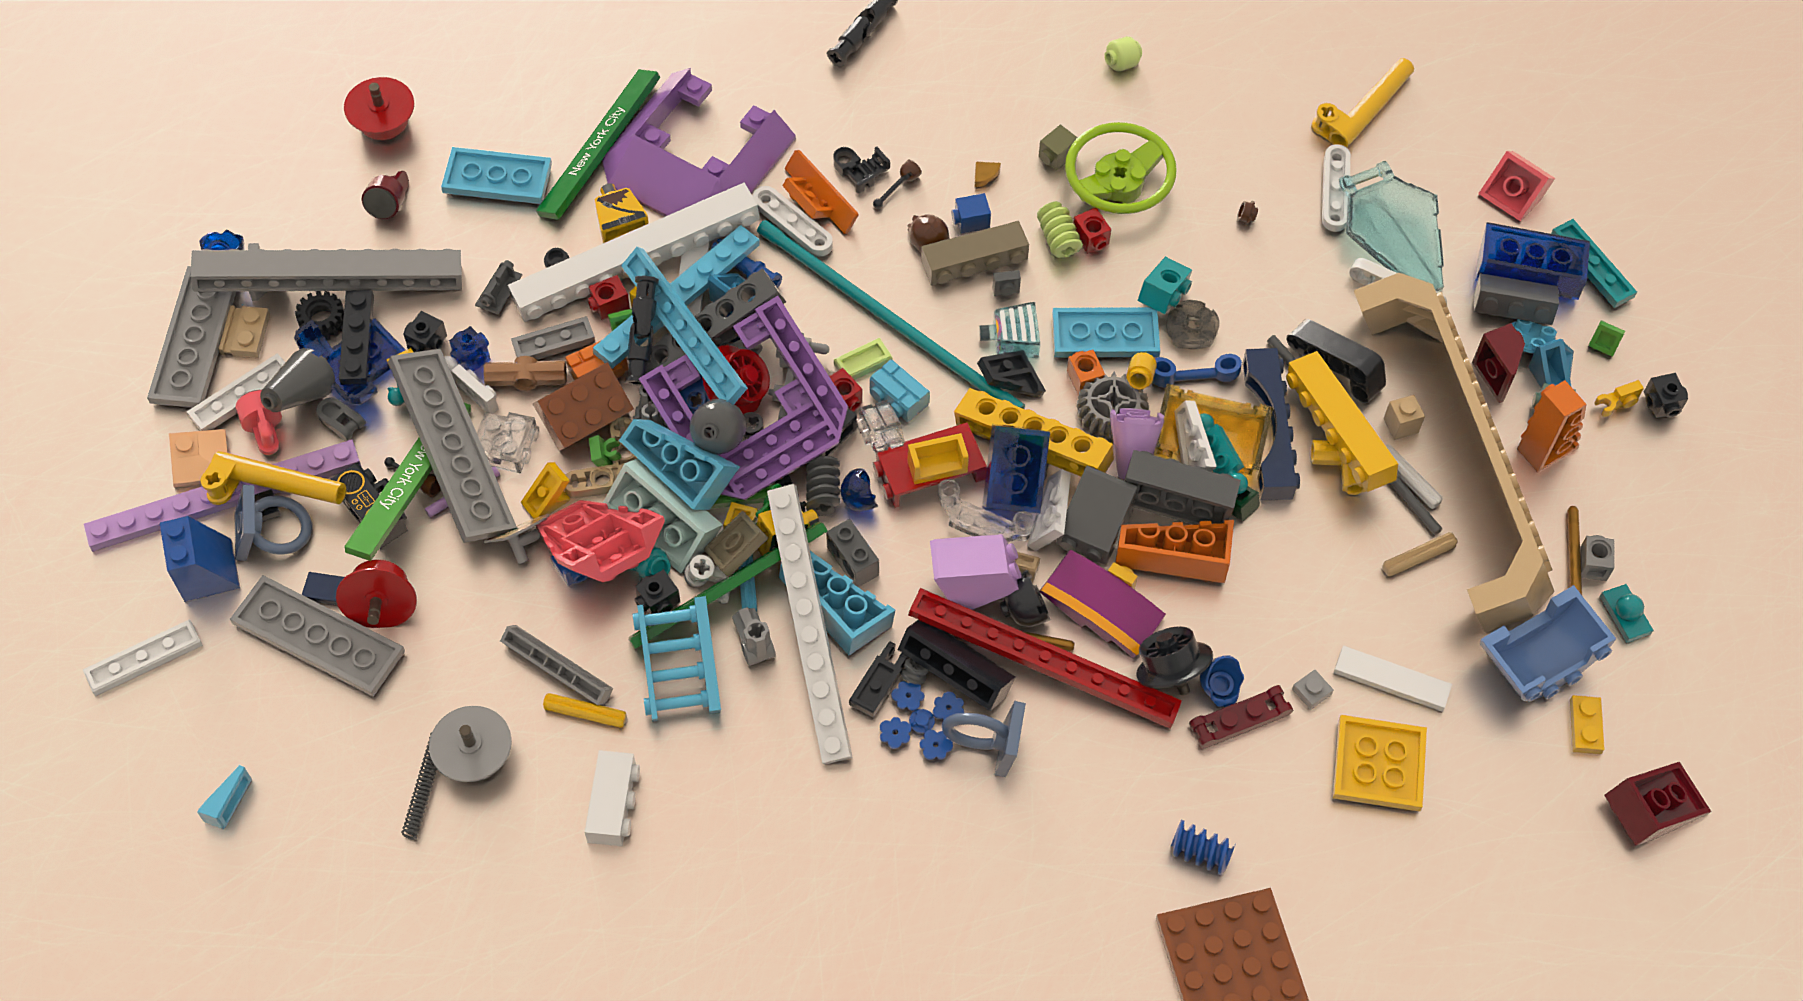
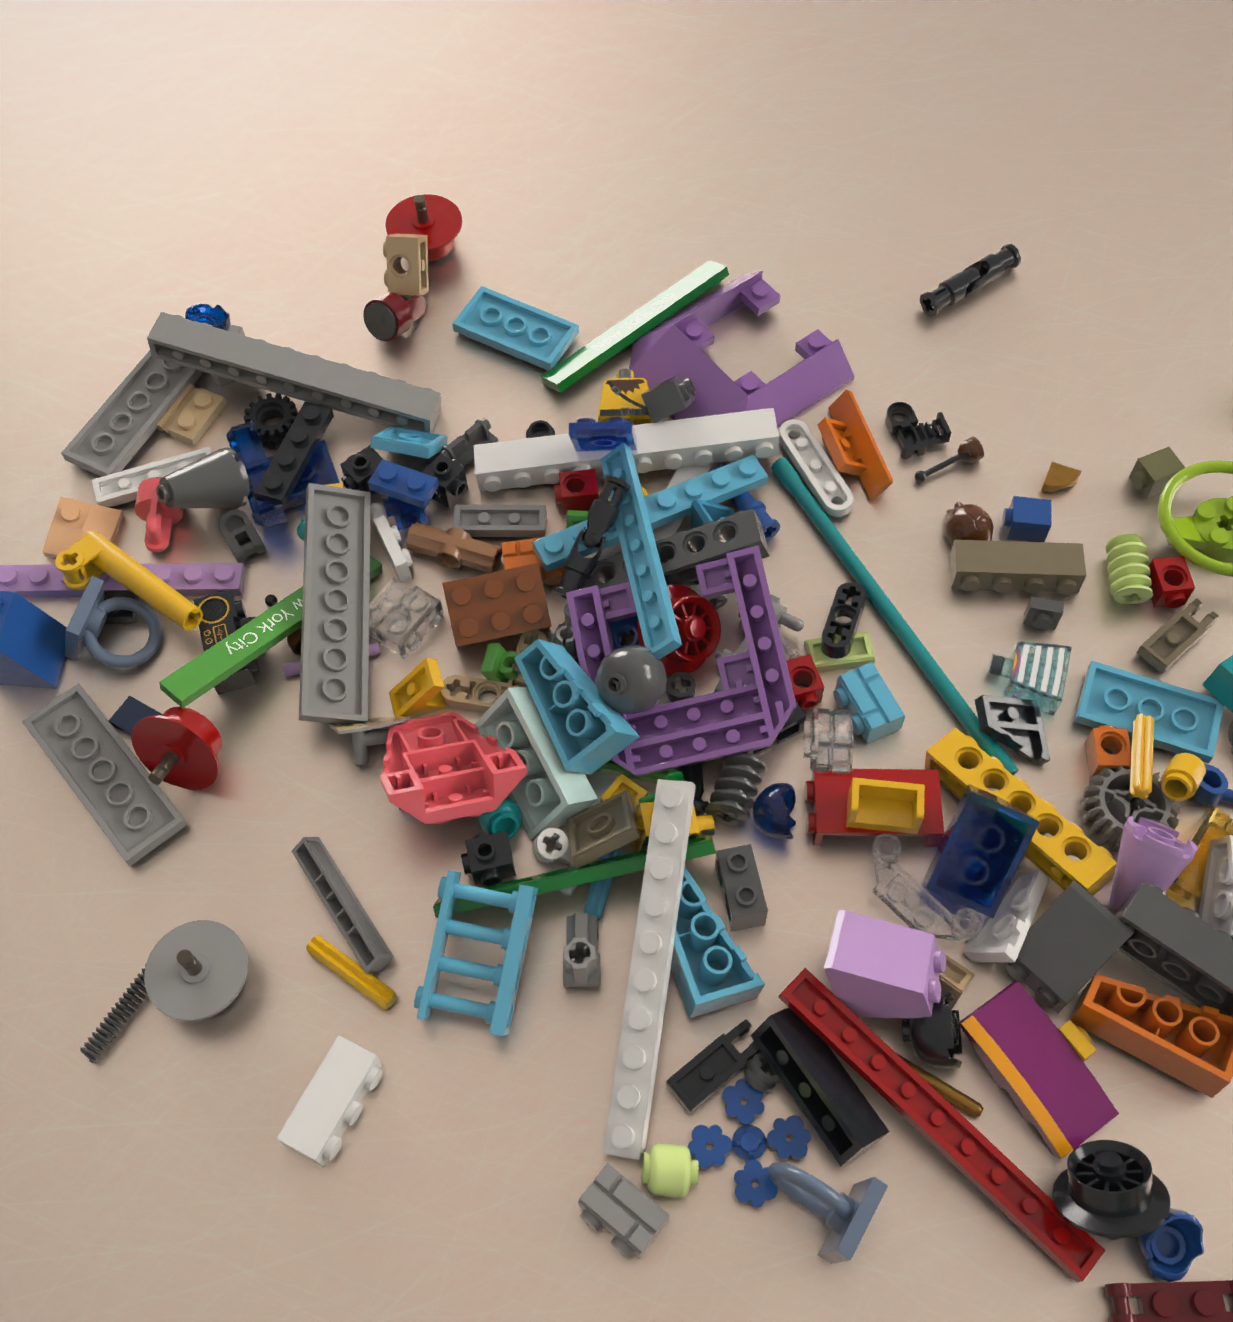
camera: 25 degrees right, 0 degrees up
none -> blue plate [368,459,439,509]
none -> medium azure tile [370,426,448,458]
none -> tan brick [383,233,429,296]
none -> black brick [422,453,468,509]
none -> clear blue plate [569,417,637,452]
none -> light grey brick [578,1163,670,1258]
none -> dark grey brick [641,373,696,423]
none -> yellowish green head [641,1143,699,1198]
none -> black beam [821,582,866,659]
none -> yellow axle [1130,713,1154,800]
none -> dark tan hinge [1136,598,1219,674]

